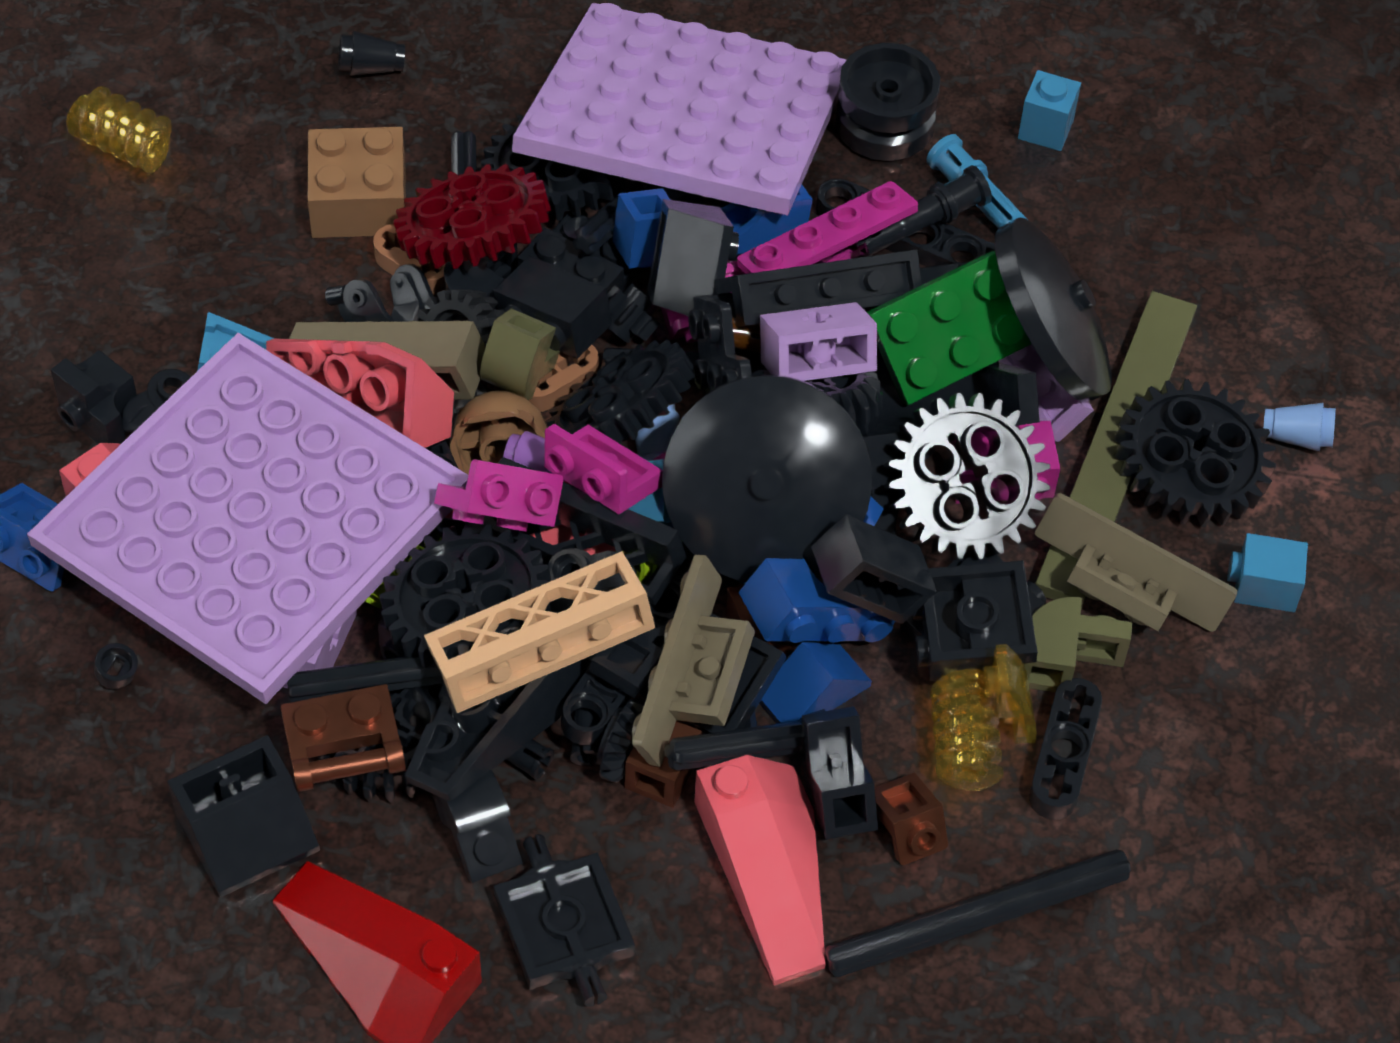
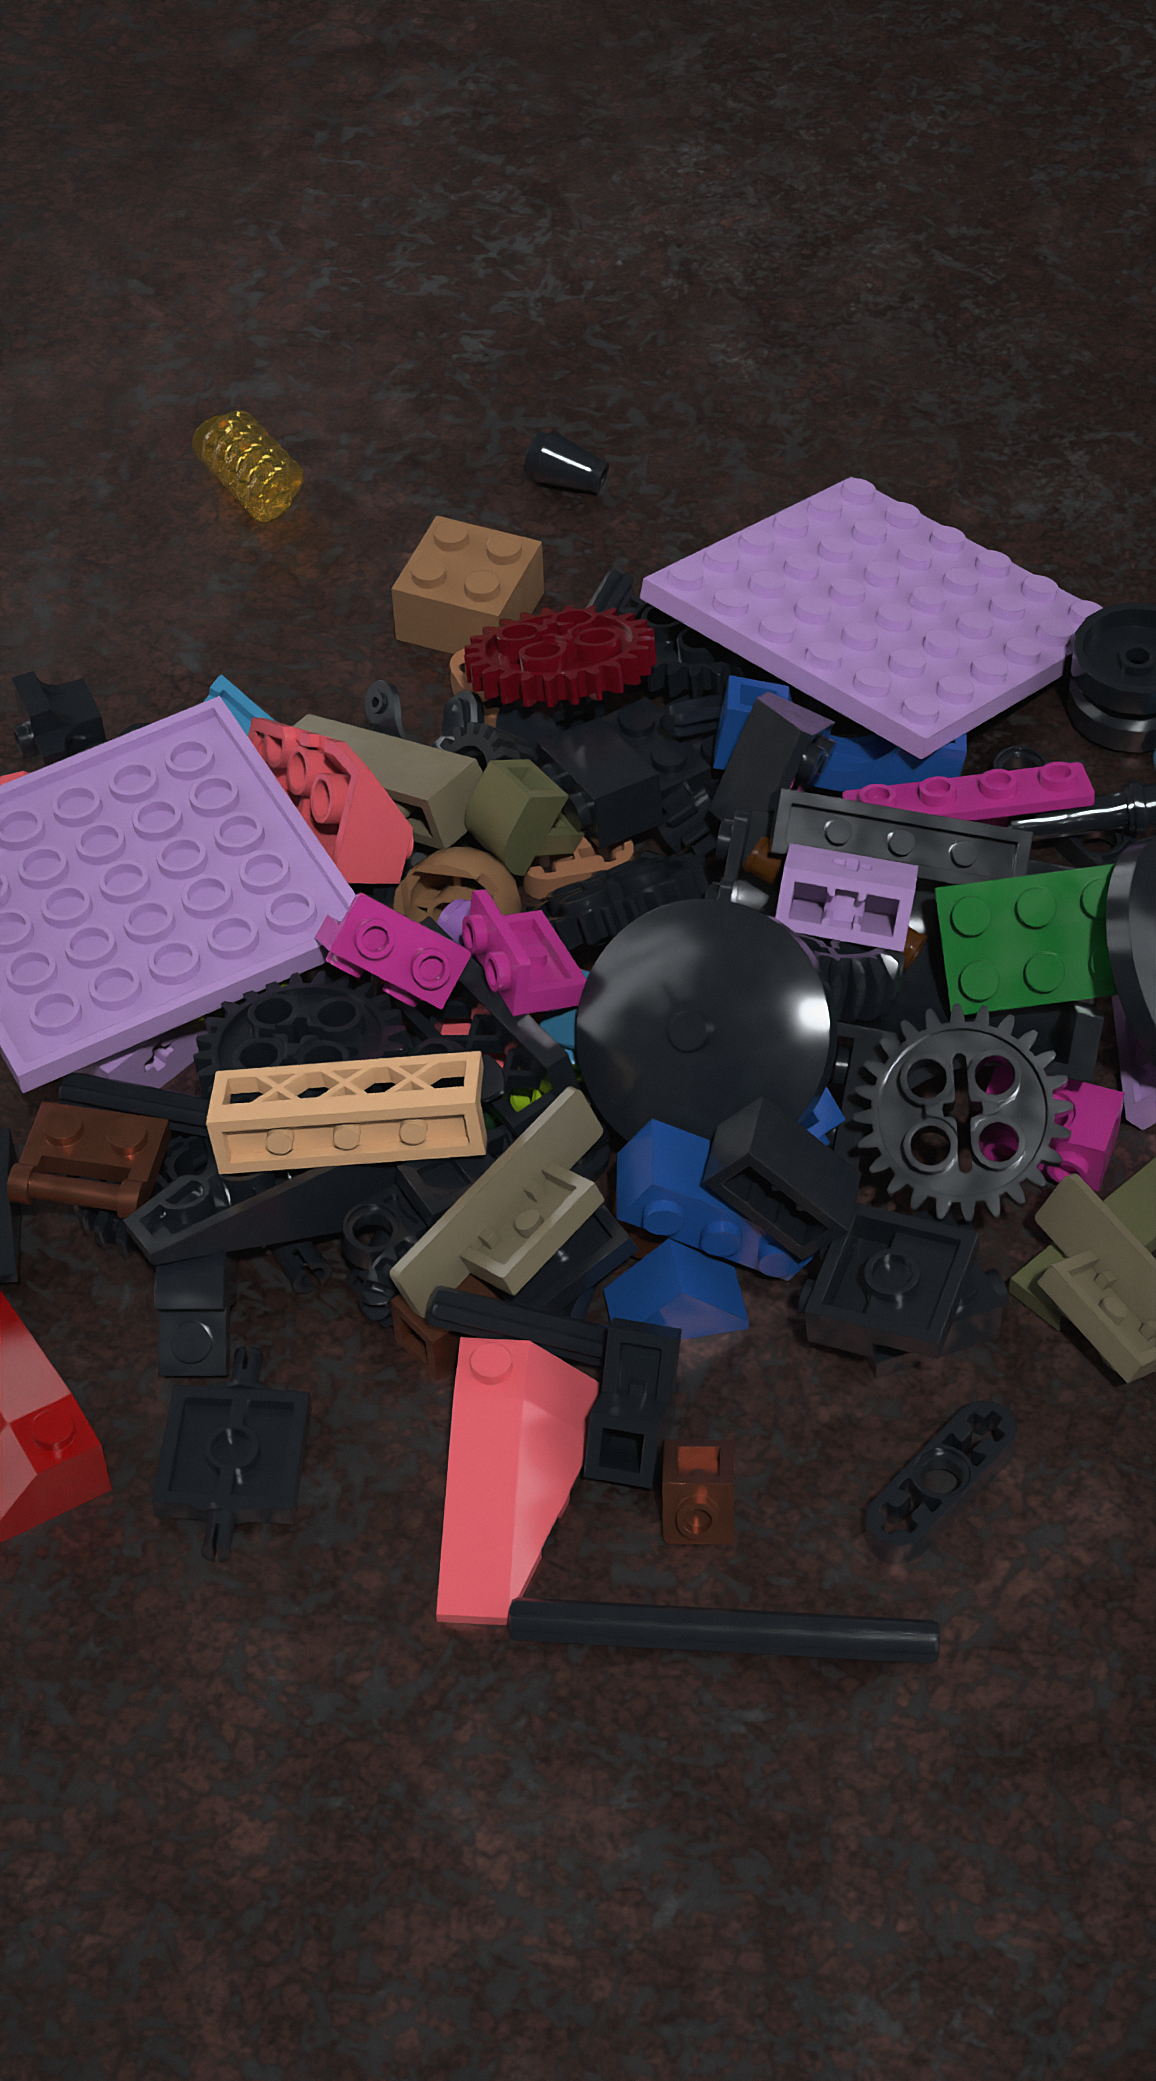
camera: 30 degrees right, 5 degrees down
clear yellow piece [930,669,1004,791] -> none
clear yellow slope [984,644,1037,744] -> none
olive brick [1017,597,1132,692] -> none

